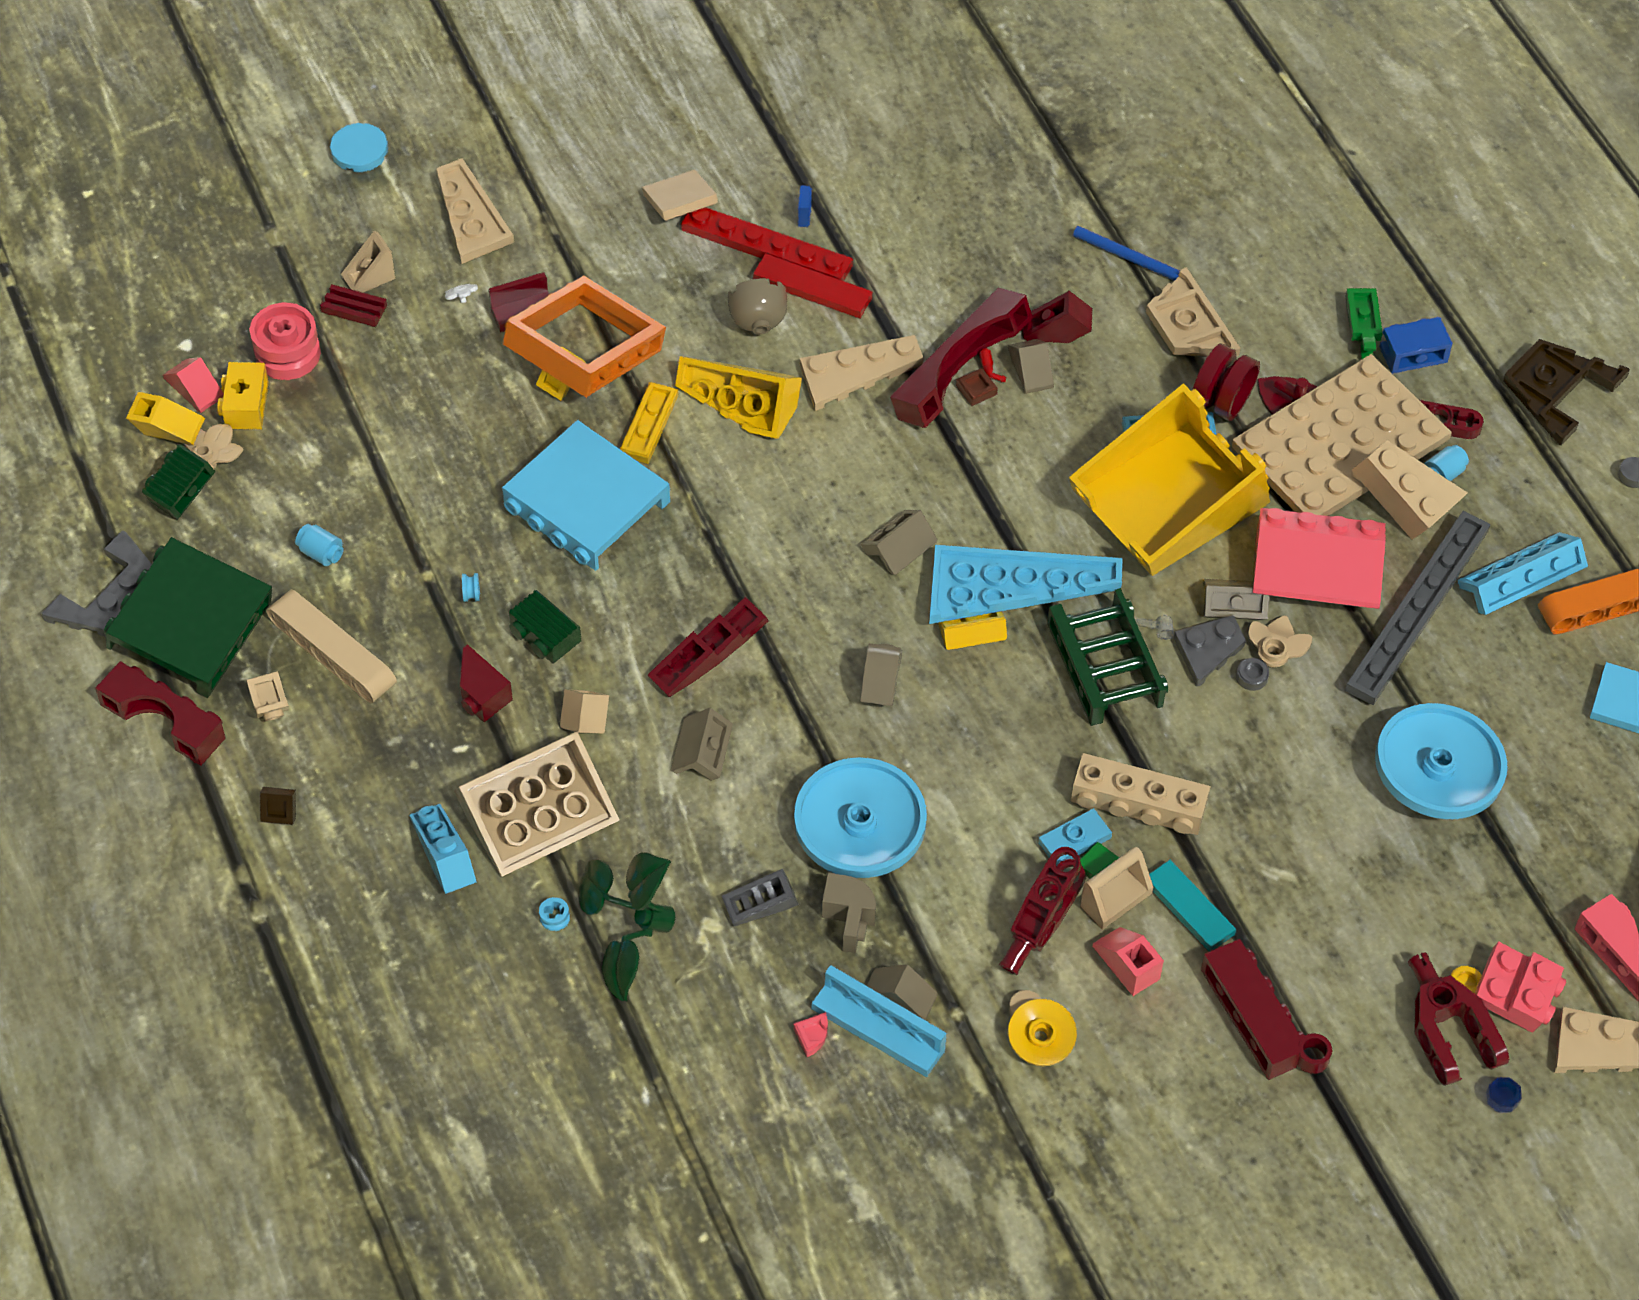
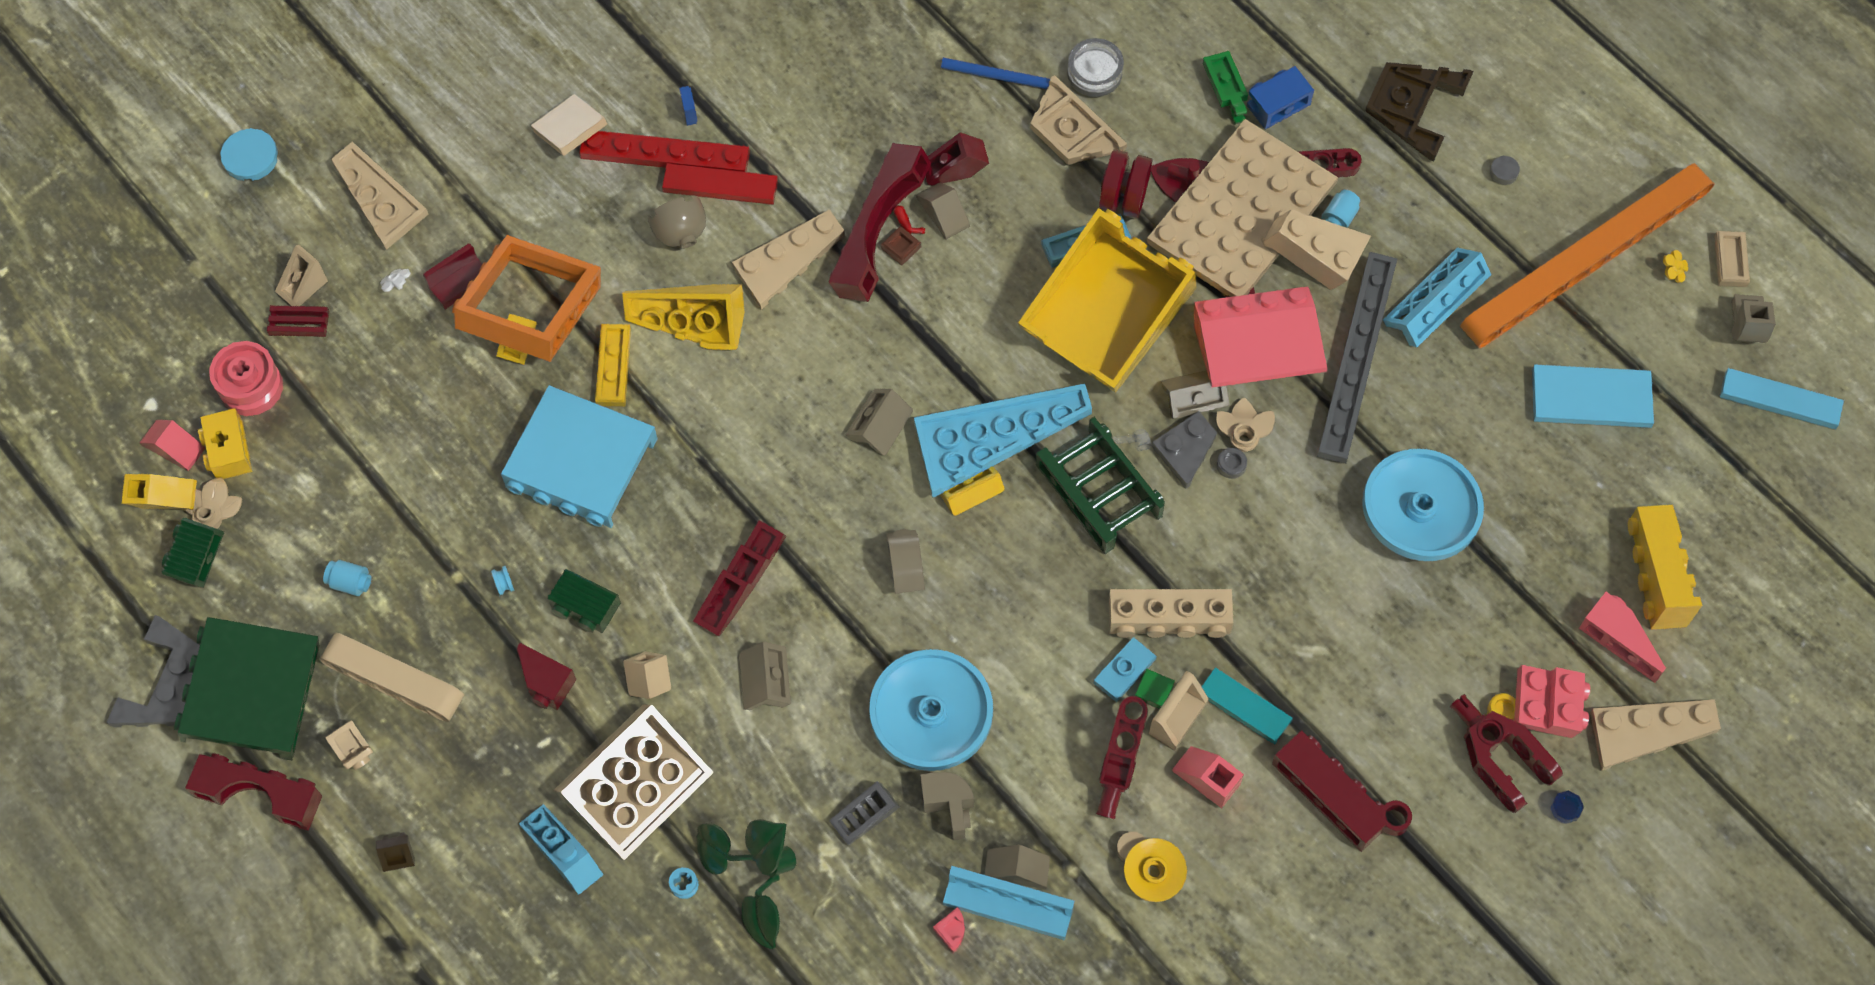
camera: 15 degrees left, 10 degrees up
none -> clear piece [1068,38,1124,97]

